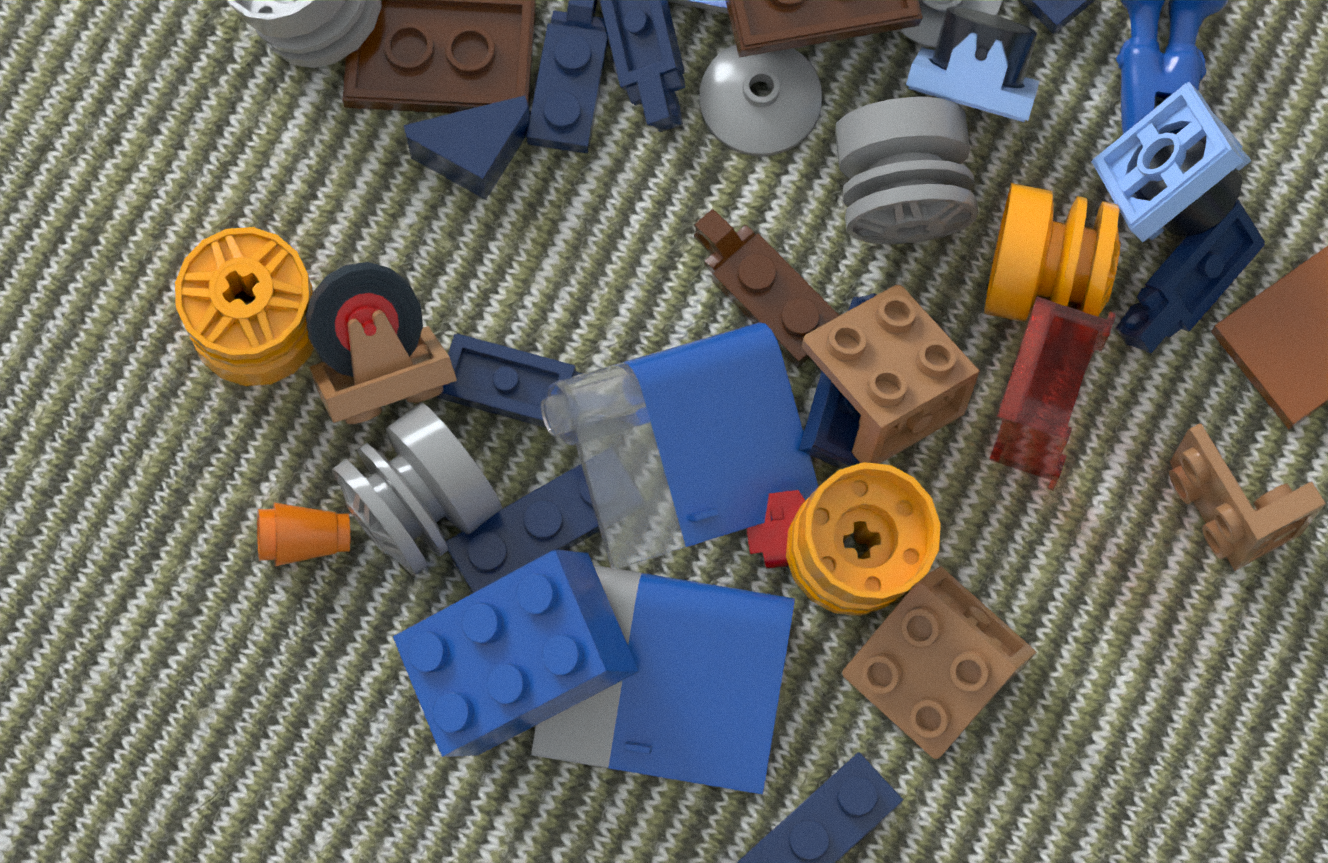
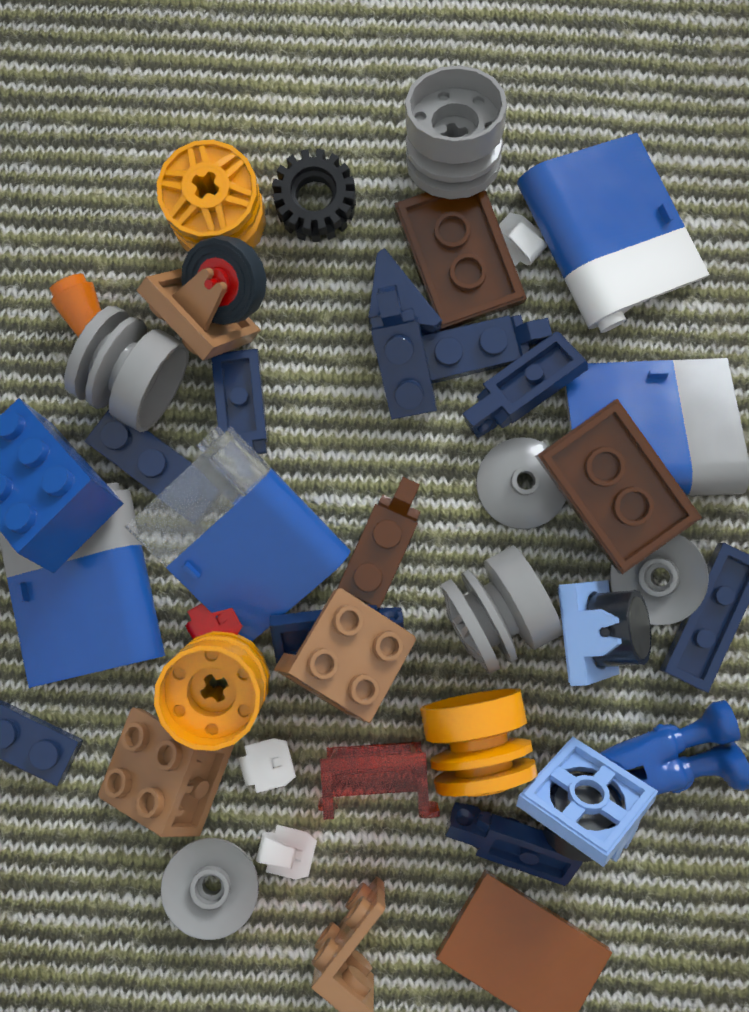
camera: 70 degrees right, 10 degrees up
none -> light grey dish [161,838,259,940]
none -> white piece [238,738,296,793]
none -> white piece [256,825,317,880]
none -> black tyre [272,149,356,242]
none -> dark blue hinge [370,284,437,420]

